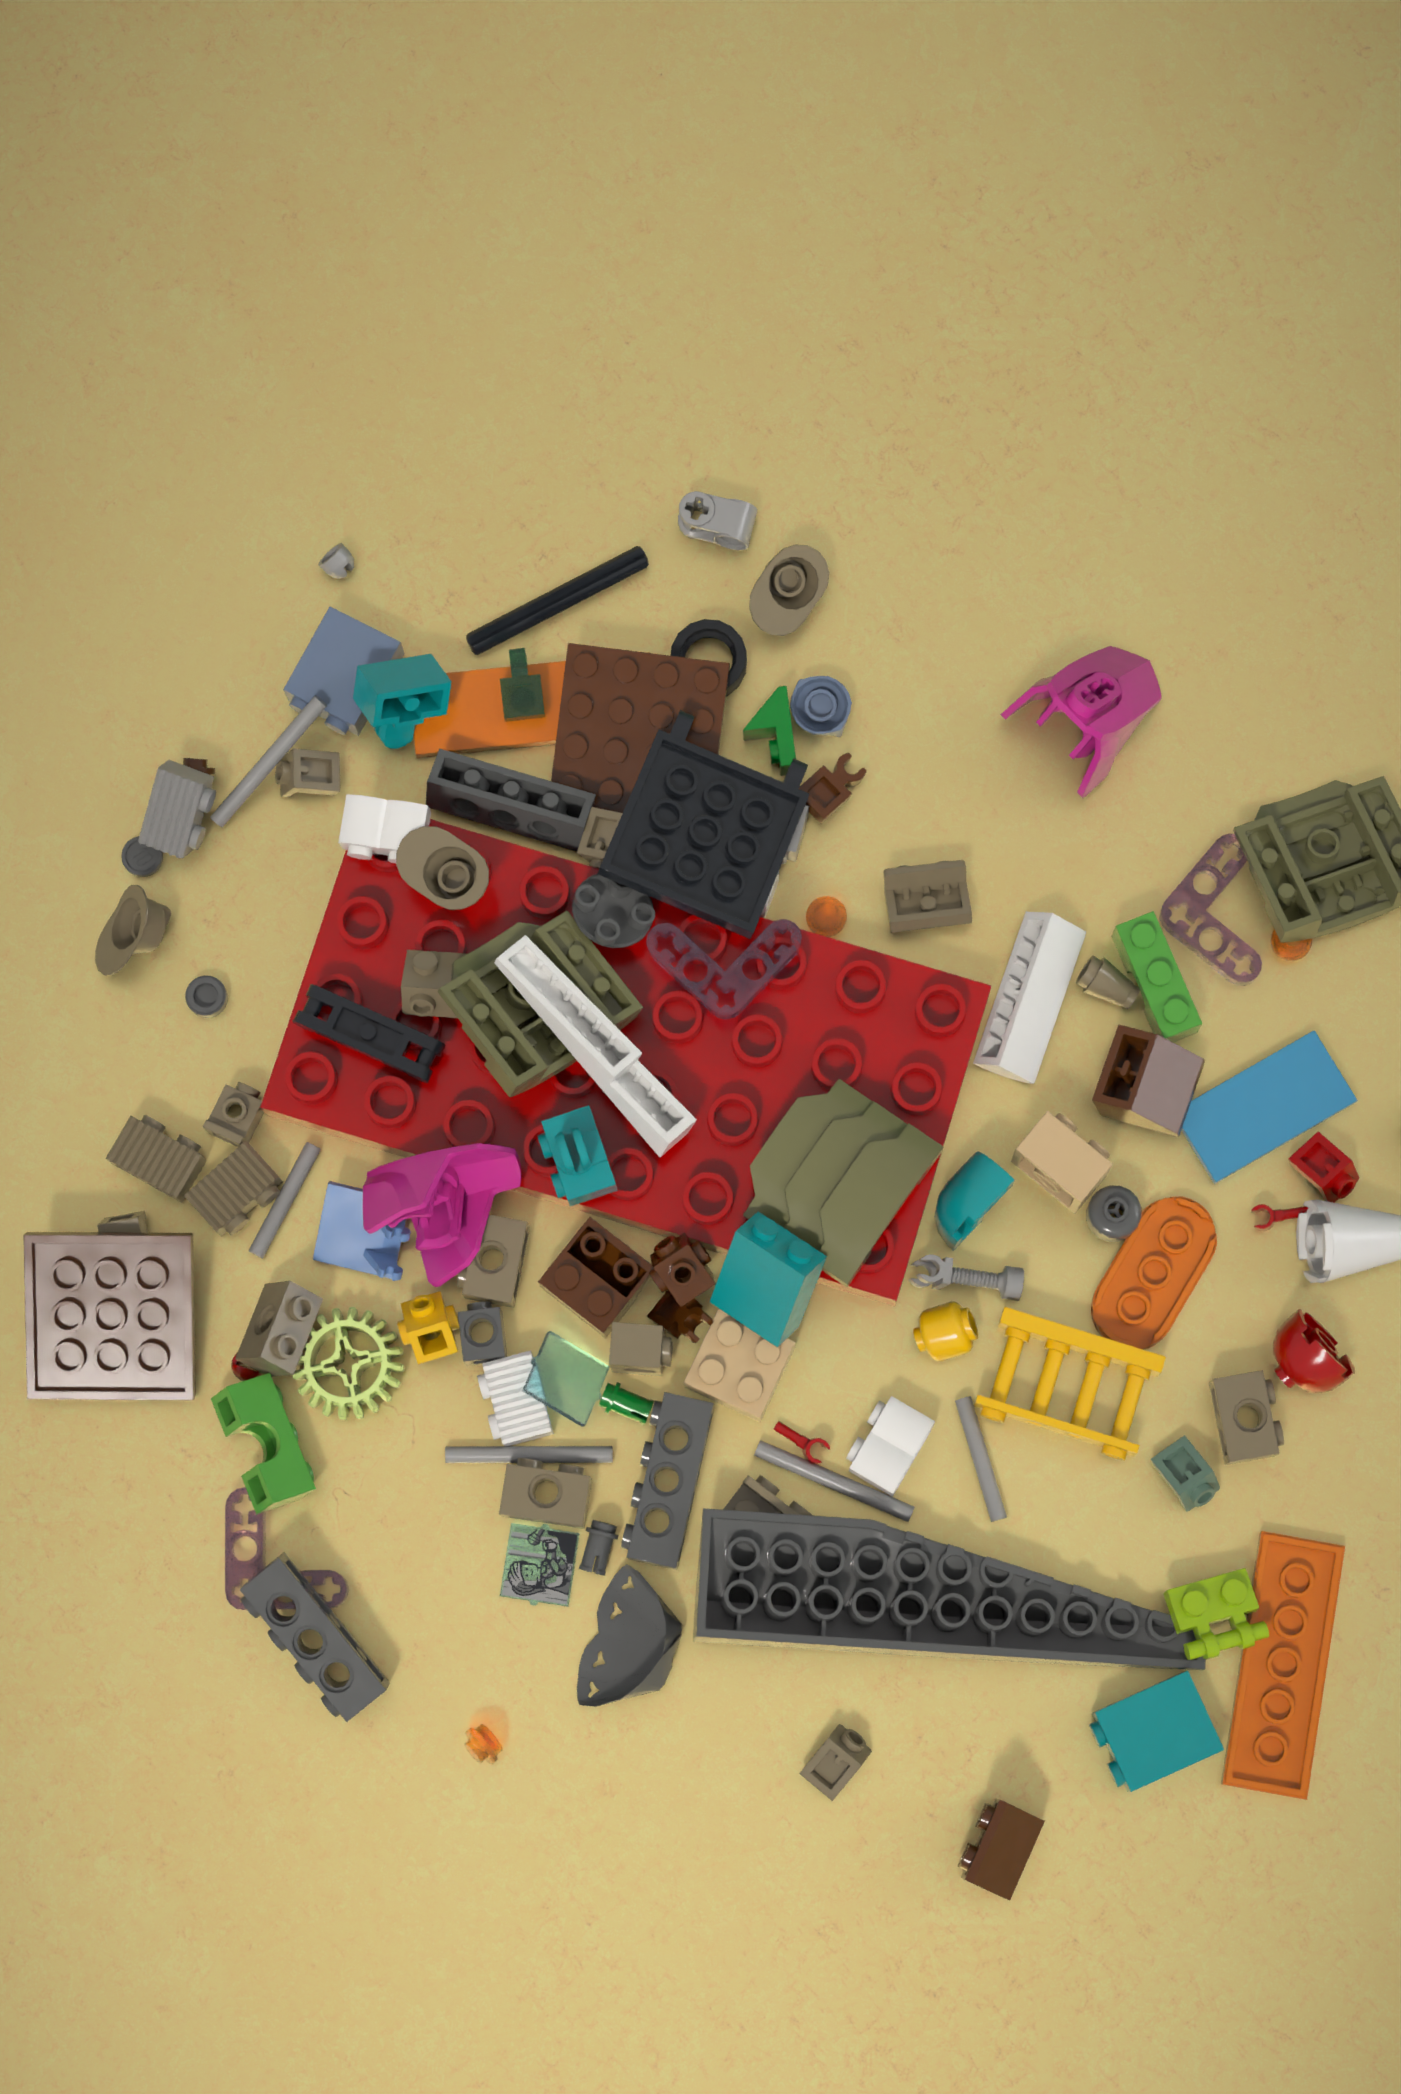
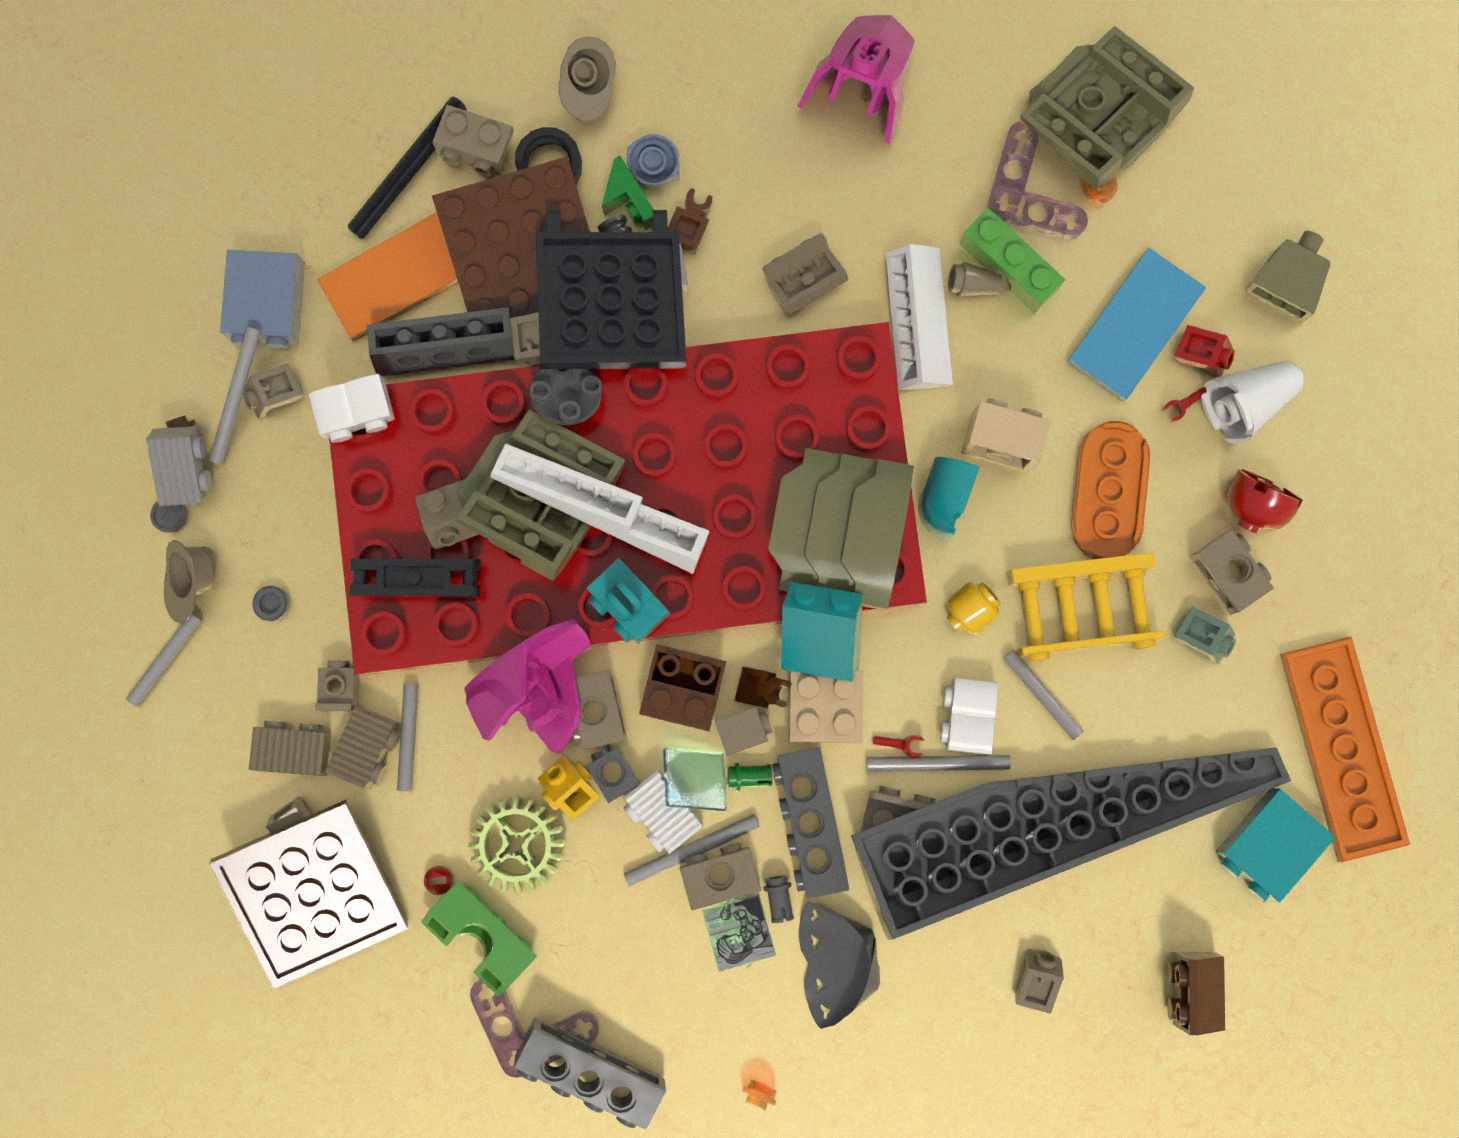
camera: 30 degrees left, 5 degrees up
dark tan brick [235,1281,323,1377] -> none
medium blue plate [313,1181,411,1281] -> none
light grey hinge [318,543,354,579] -> none
teal brick [353,654,452,749] -> none
dark tan piece [396,826,489,910] -> none
clear green plate [500,648,545,722] -> none
beam [646,919,802,1020] -> none
reddish brown brick [649,1233,716,1307] -> none
light grey piece [678,491,757,550] -> none
clear orange plate [806,896,847,937] -> none
light grey bar [908,1254,1024,1301] -> none
dark grey head [1086,1185,1142,1242] -> none
slope [1092,1025,1205,1137] -> none
lime plate [1163,1568,1269,1660] -> none
none -> light grey bar [126,613,202,707]
none -> dark tan bracket [433,105,514,176]
none -> dark grey bush [597,215,632,232]

